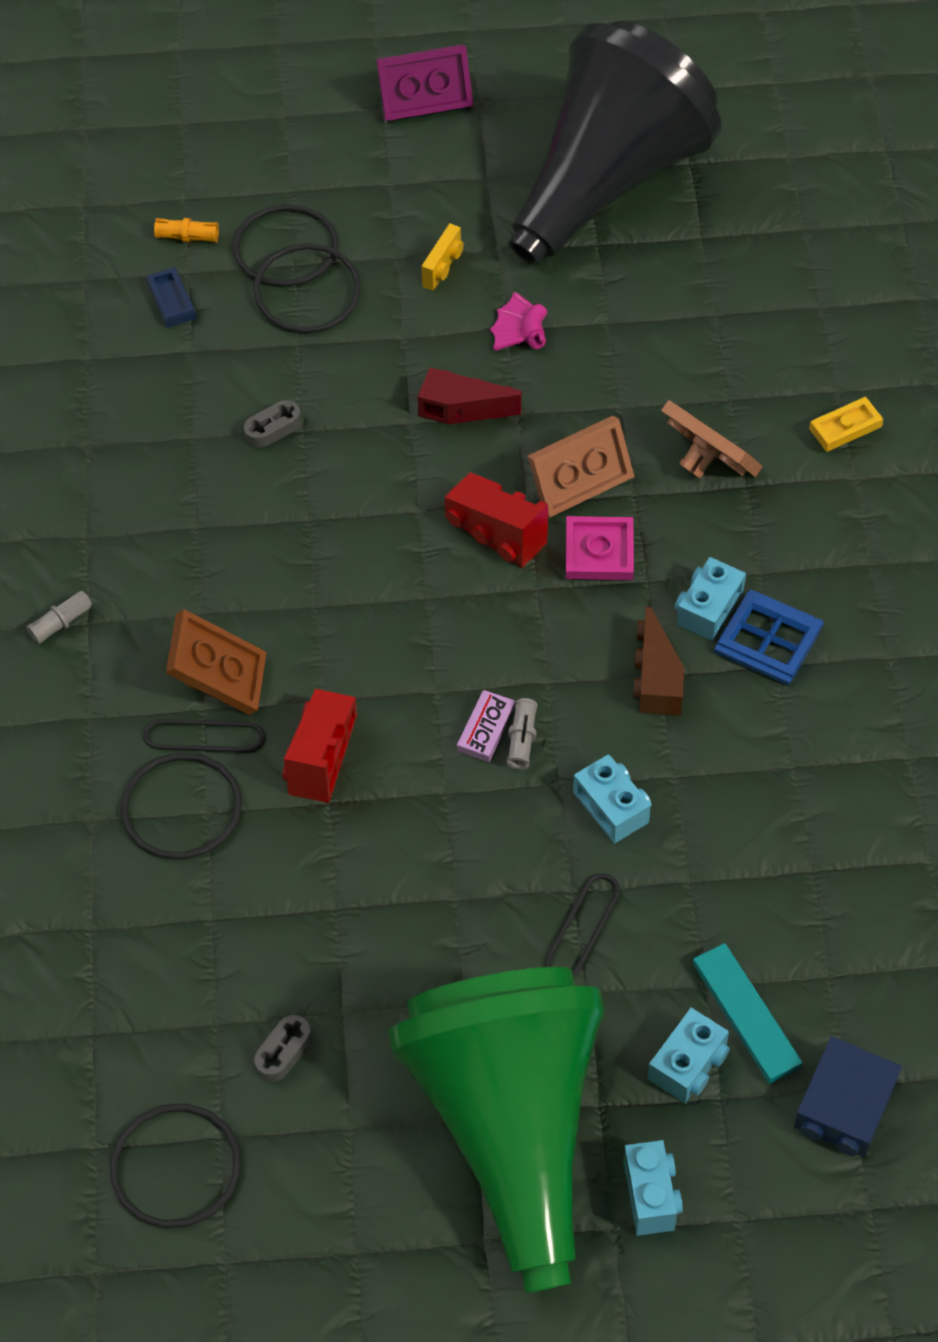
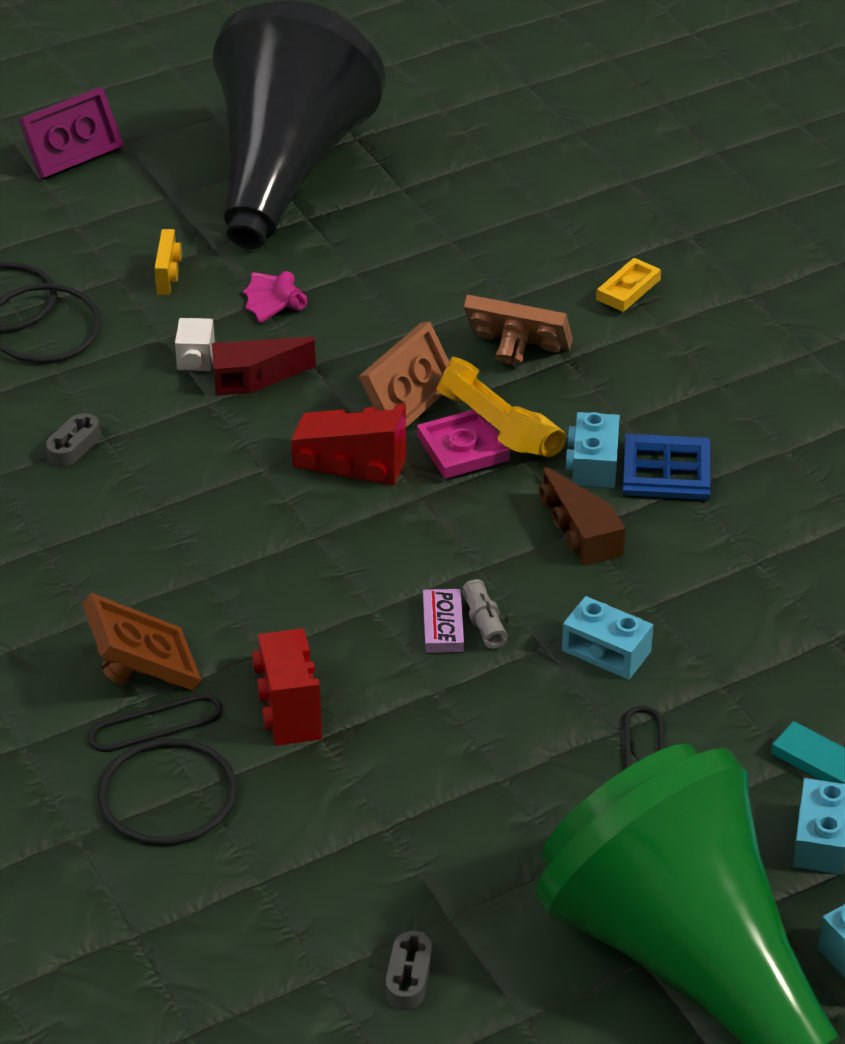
camera: 25 degrees left, 15 degrees down
none -> white brick [175,318,215,371]
none -> yellow piece [436,357,566,457]

